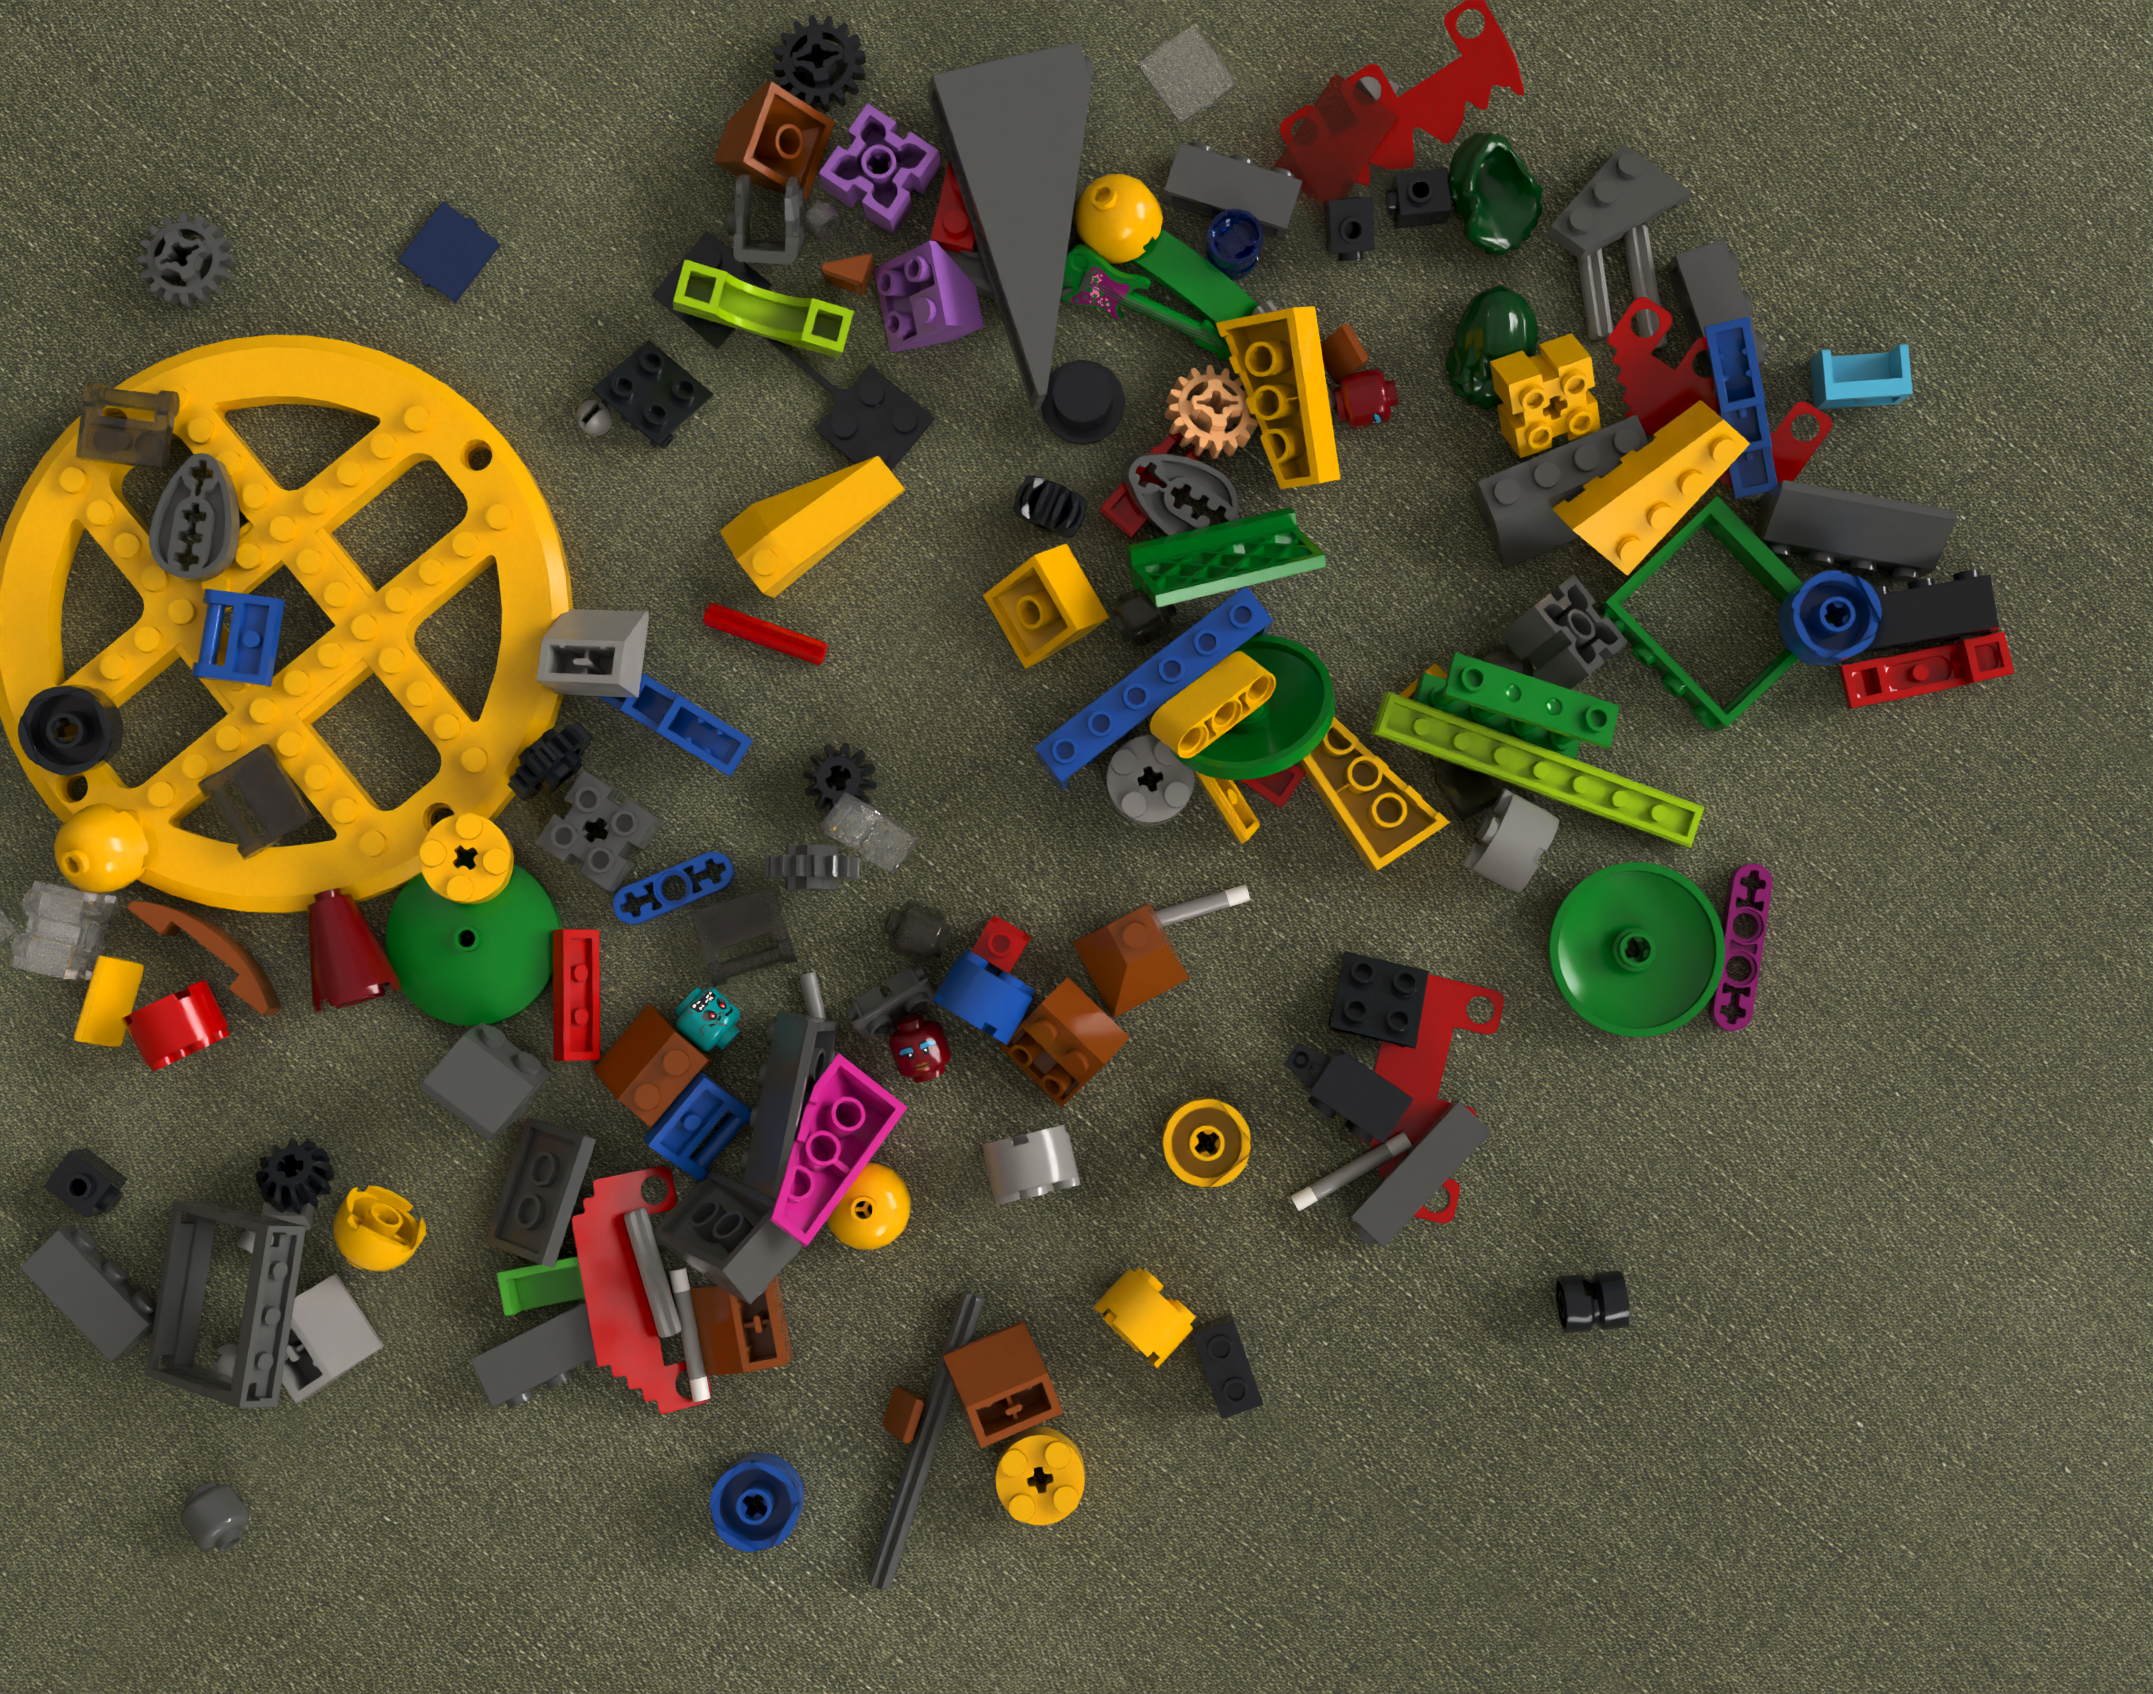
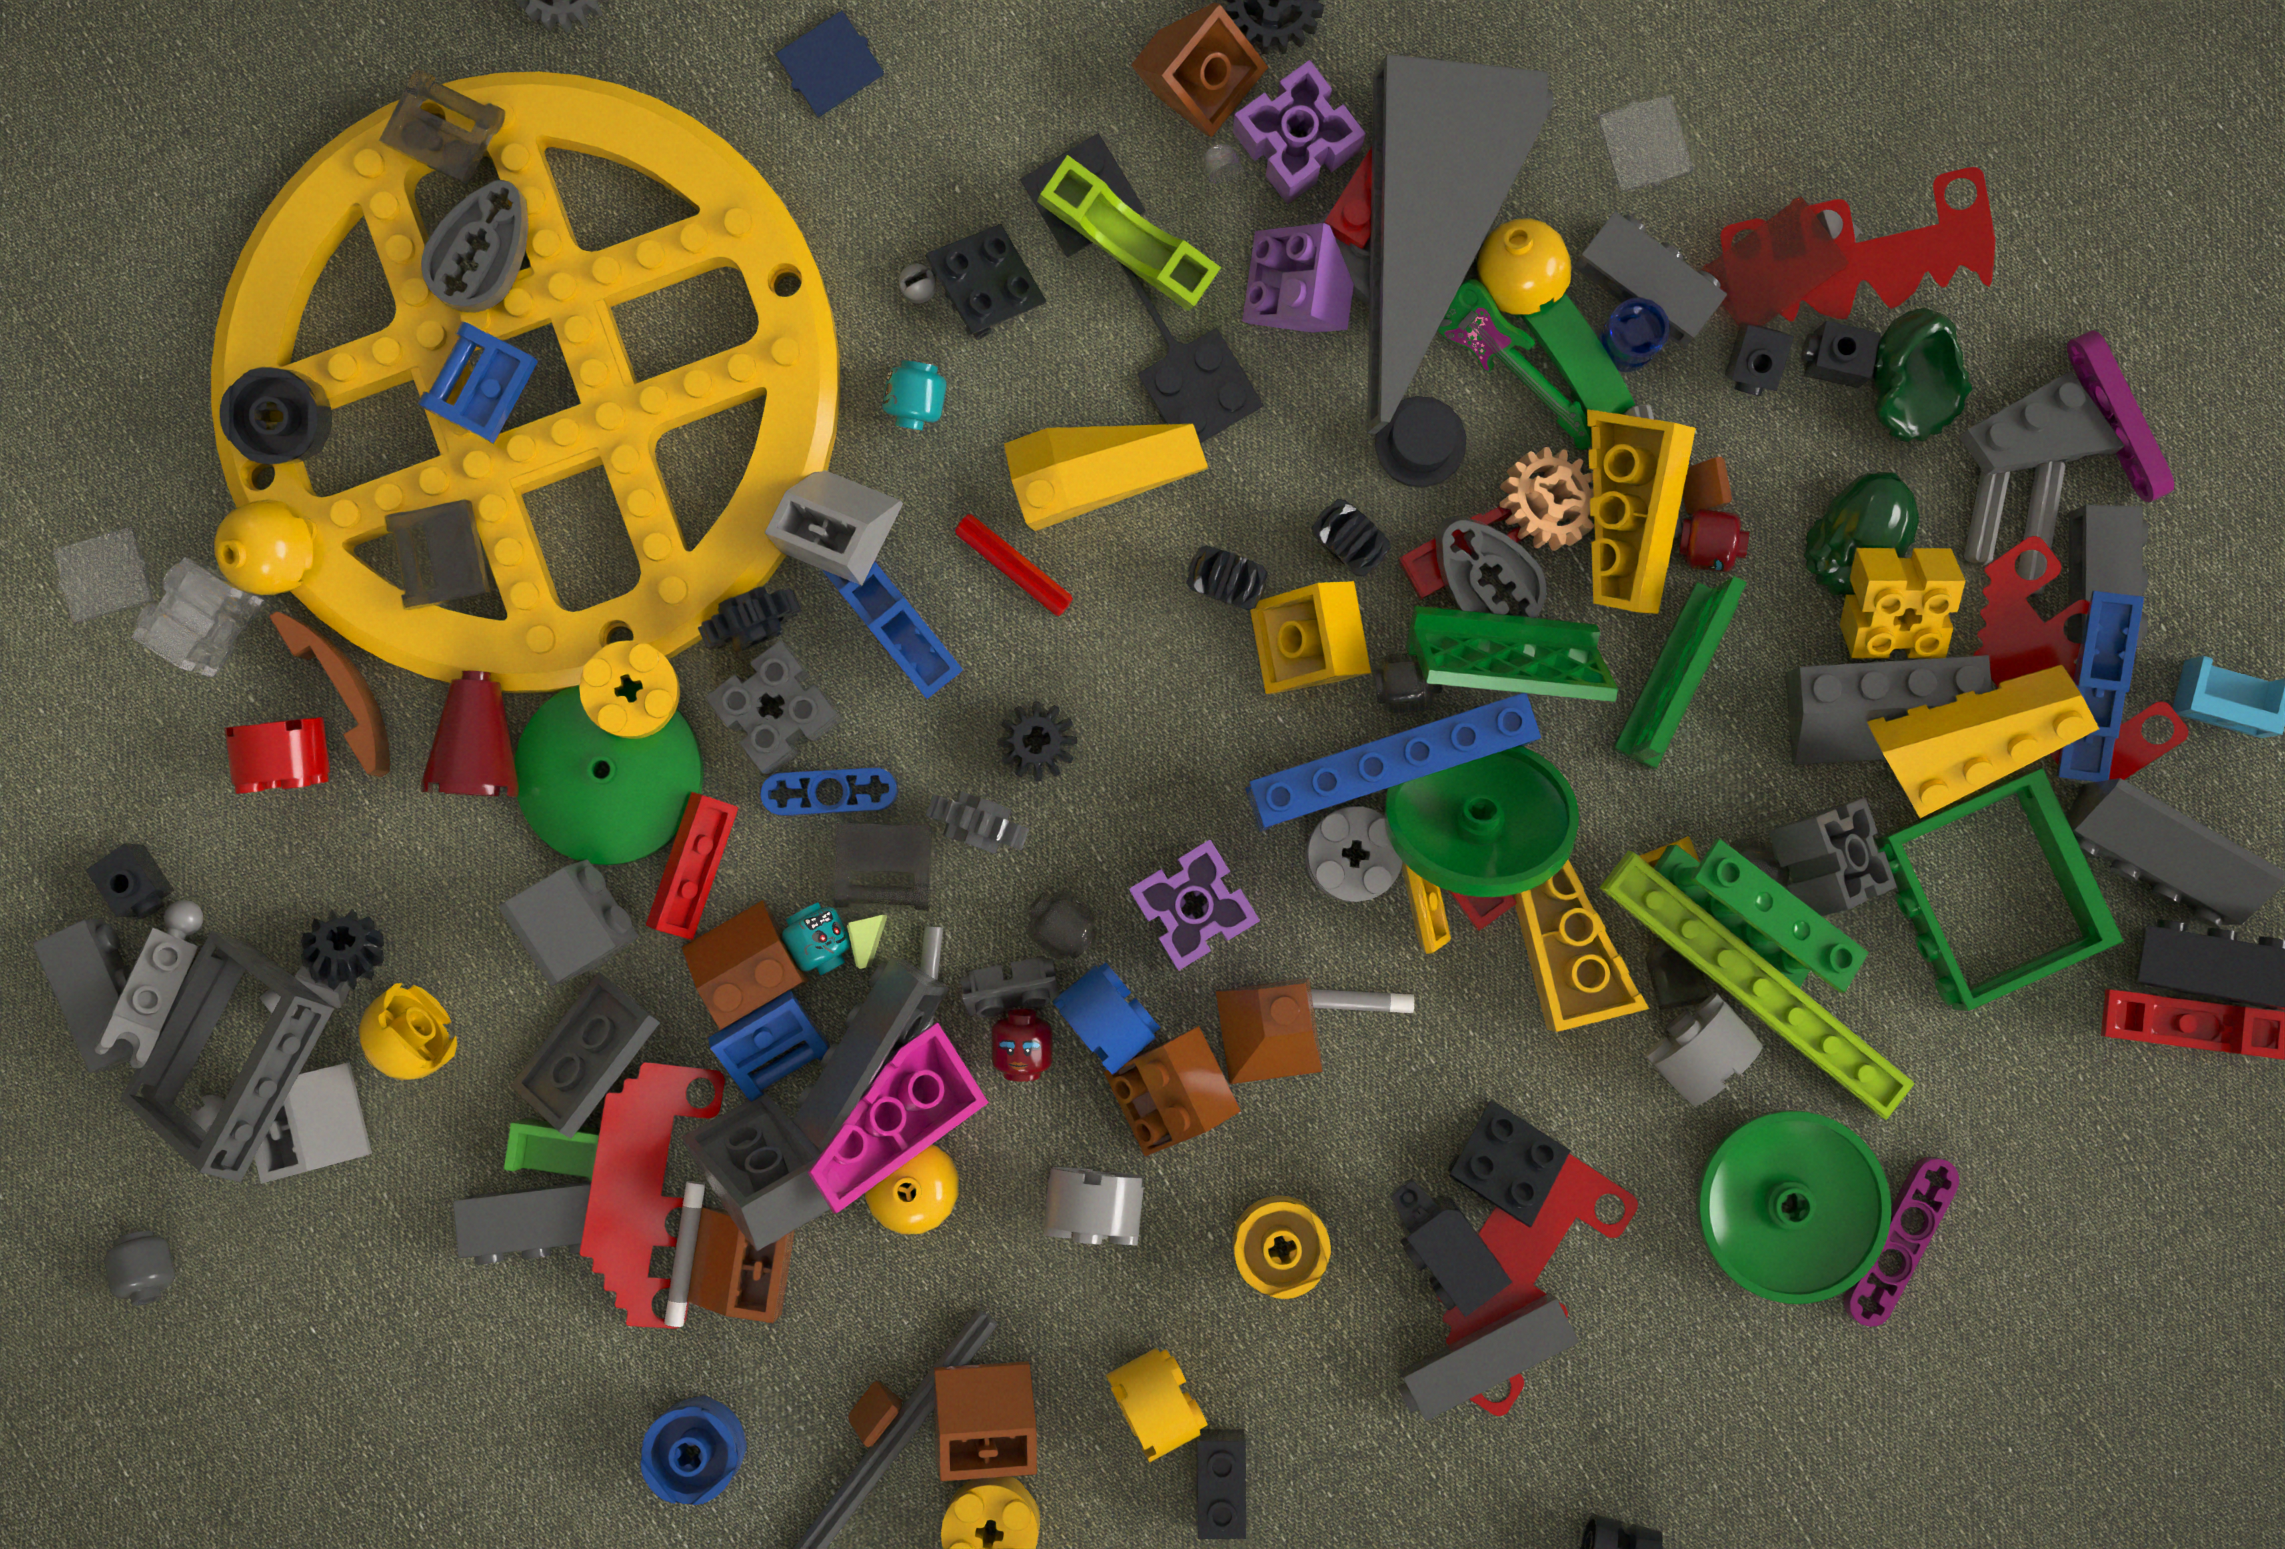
camera: 20 degrees right, 0 degrees up
yellow slope [74,955,144,1047] -> none
light grey axle [624,1208,681,1338] -> none
dark grey piece [727,174,806,265] -> none
clear slope [820,792,919,873] -> none
dark orange slope [821,254,875,295] -> none
red window [971,916,1032,974] -> none
yellow beam [1150,651,1276,759] -> none
light grey bar [1290,1131,1412,1211] -> none
blue brick [1778,570,1882,665] -> none
none -> light grey plate [94,900,203,1068]
none -> yellowish green slope [847,915,887,969]
none -> teal head [882,360,947,431]
none -> medium lavender brick [1129,840,1260,971]
none -> black gear [1186,545,1268,610]
none -> green fence [1612,576,1747,770]
none -> magenta beam [2067,330,2174,502]

